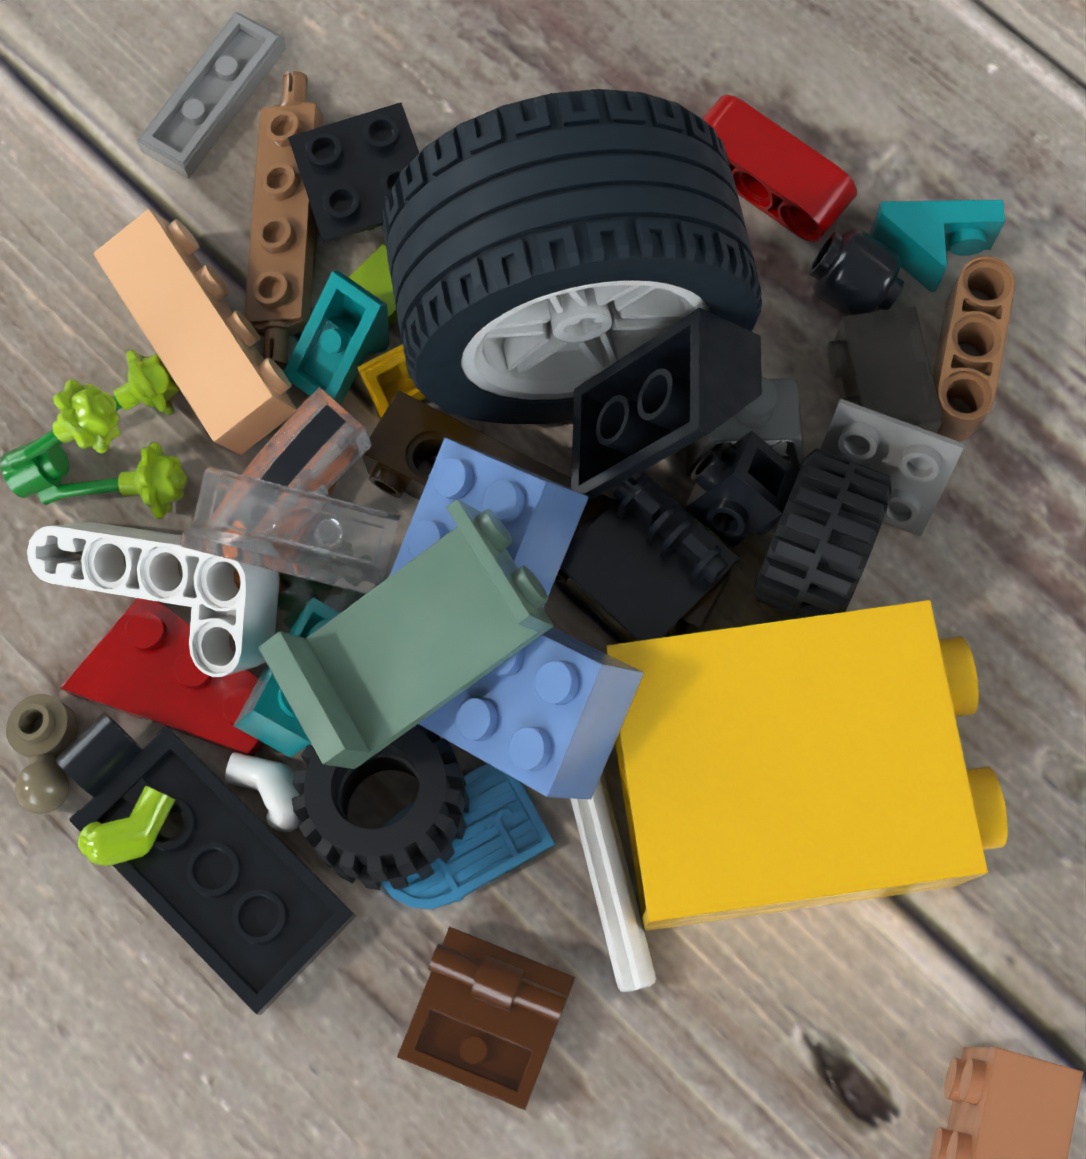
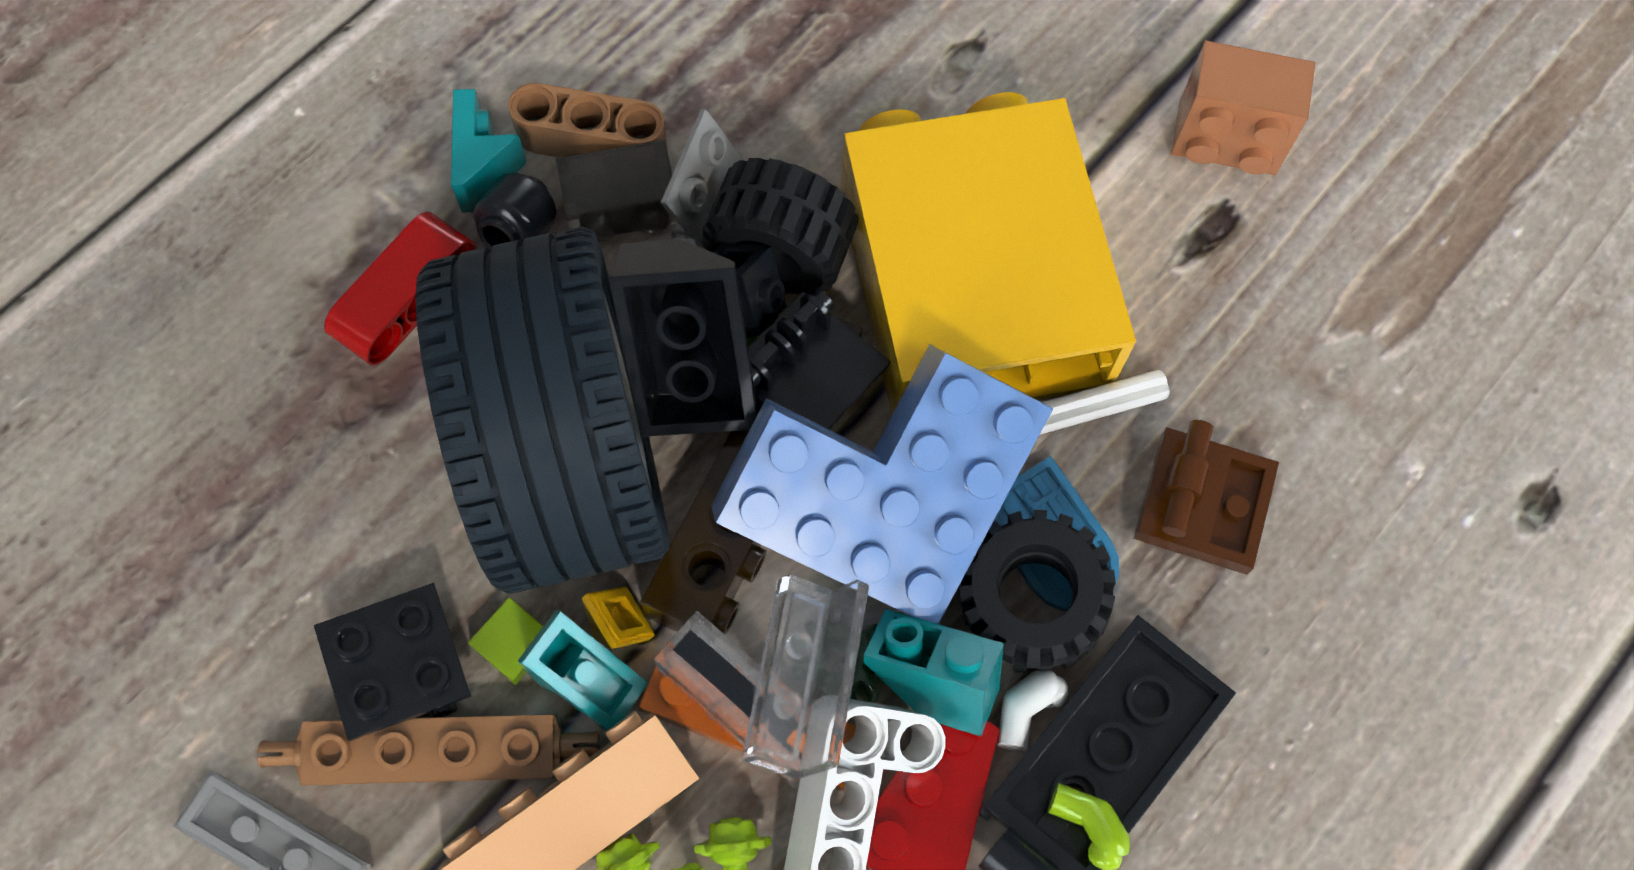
camera: 100 degrees left, 5 degrees down
sand green panel [258,499,554,769] -> none

